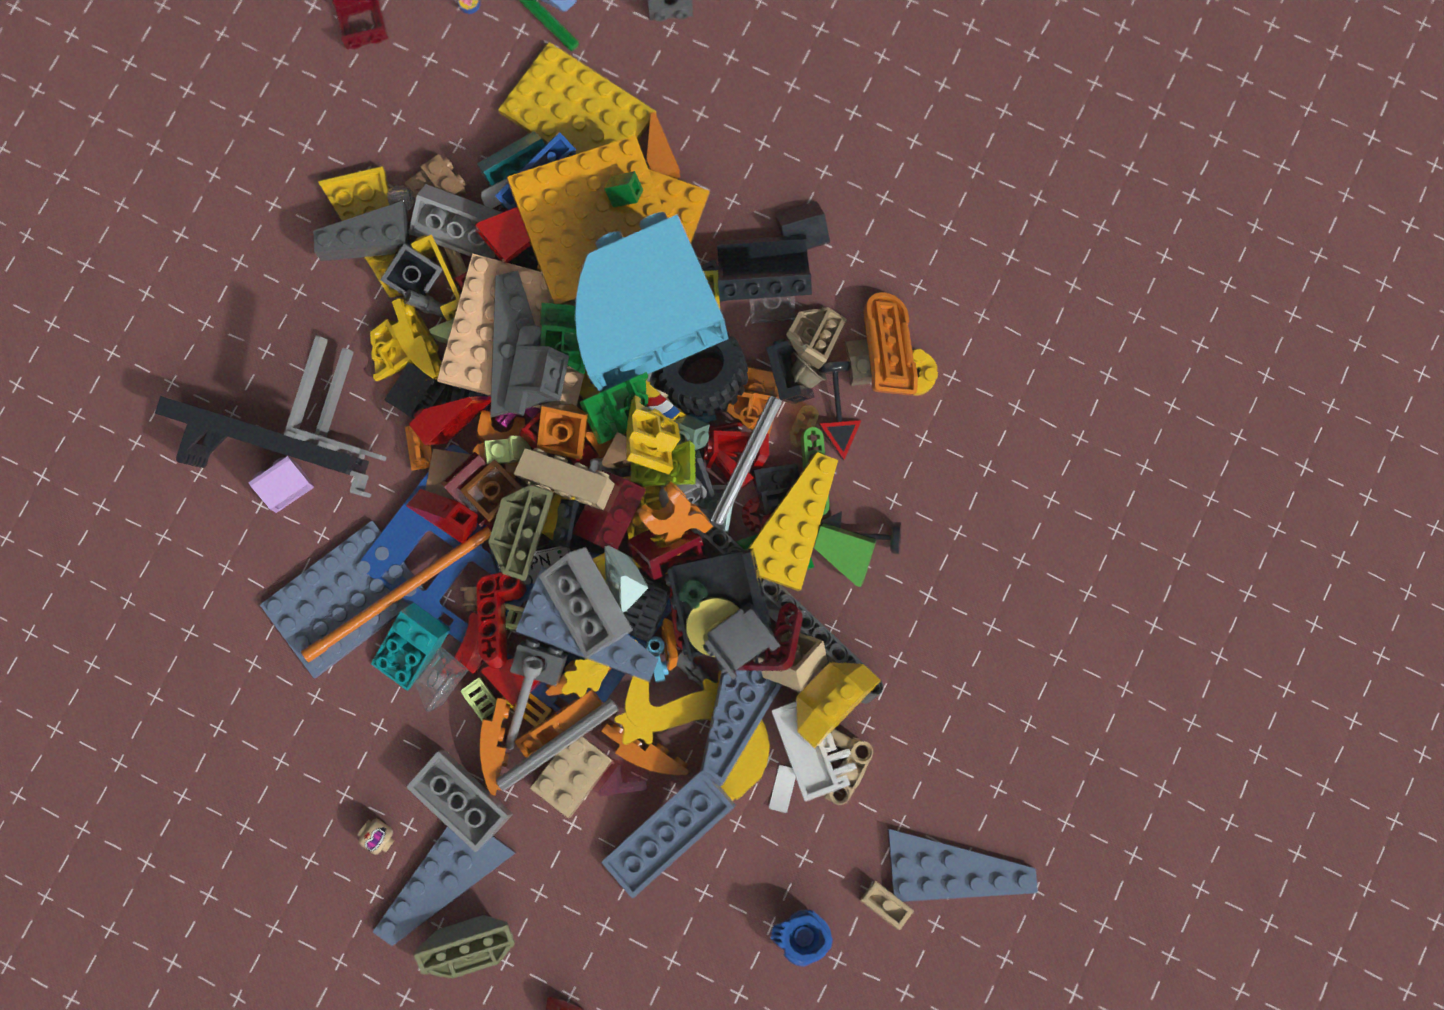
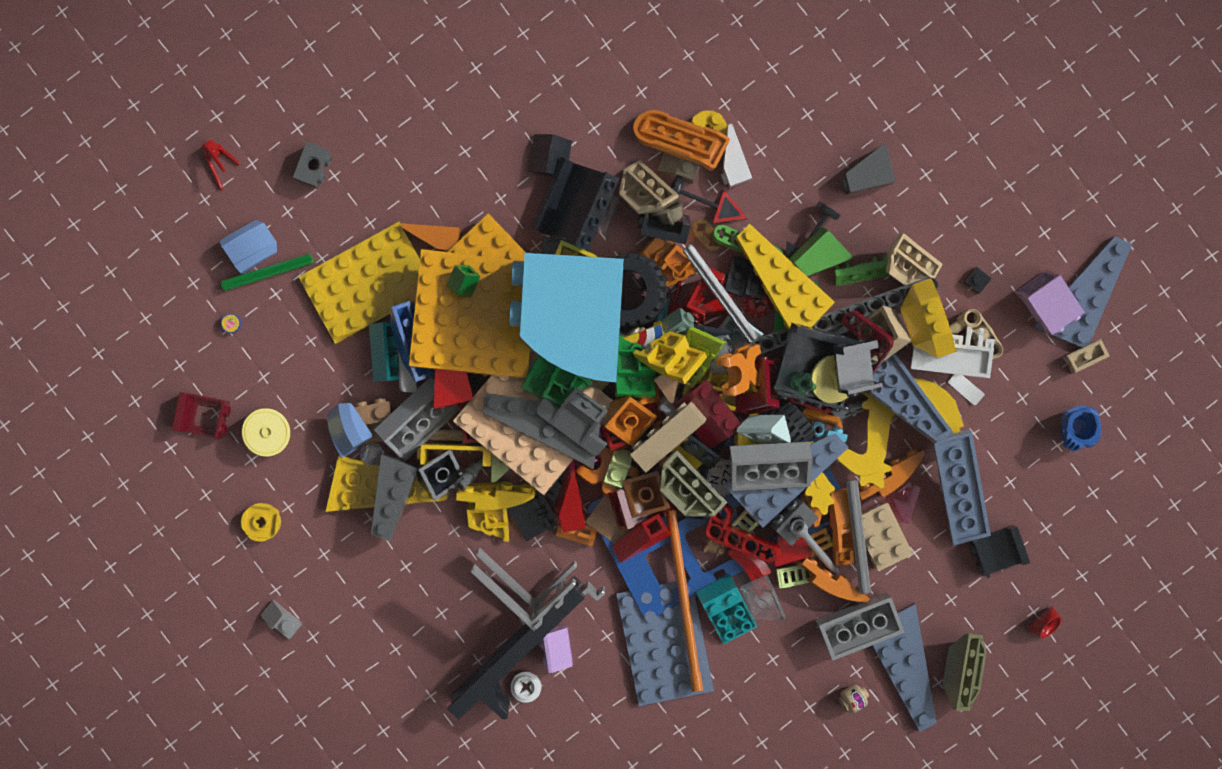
camera: 70 degrees left, 10 degrees up
none -> light yellow shield [241,408,290,457]
none -> yellow plate [241,503,281,542]
none -> light grey slope [261,600,303,640]
none -> medium blue slope [327,403,373,458]
none -> white gear [511,672,541,703]
none -> white slope [721,124,752,188]
none -> bright green plate [834,255,891,287]
none -> dark grey slope [841,144,895,195]
none -> tan wedge [886,232,943,285]
none -> black plate [963,267,992,294]
none -> black panel [969,525,1030,578]
none -> lavender slope [1016,269,1085,335]

